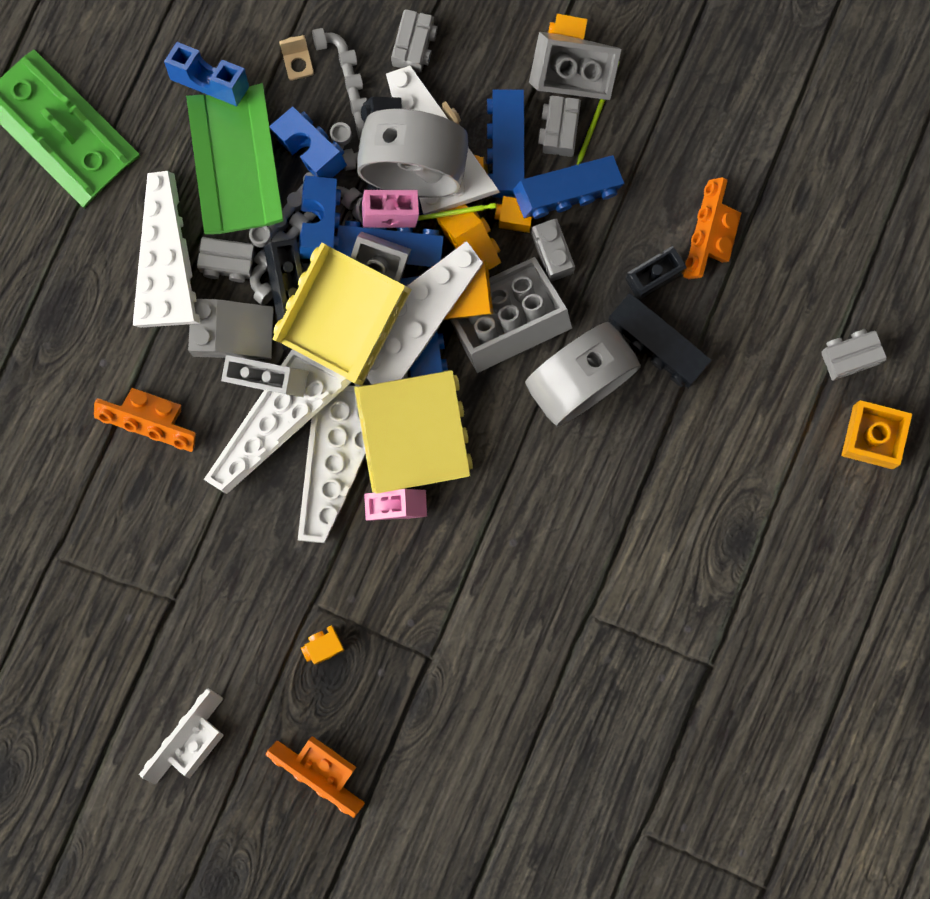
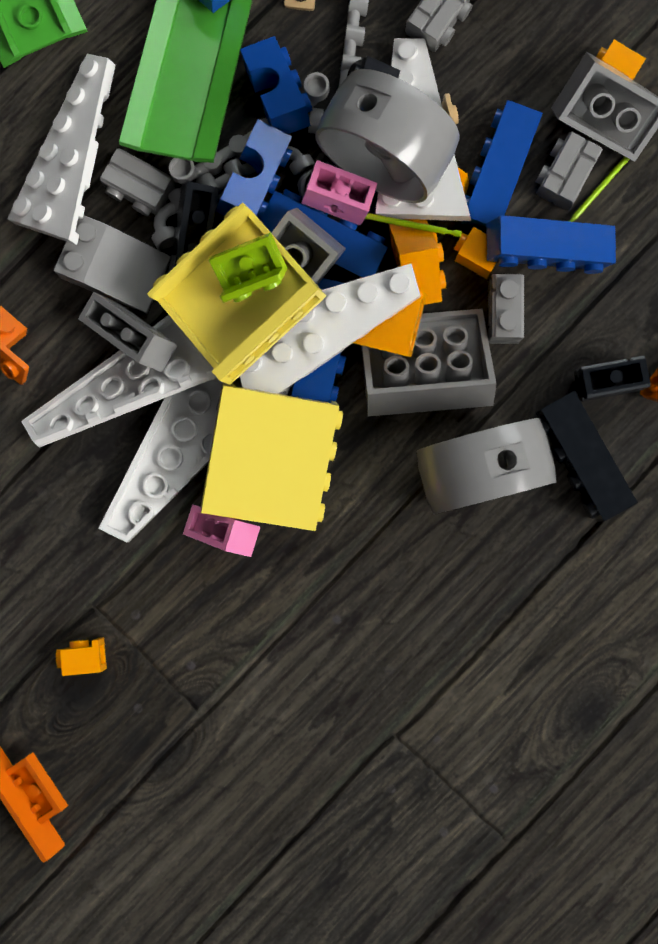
camera: 20 degrees right, 5 degrees up
none -> lime bracket [209,232,288,303]

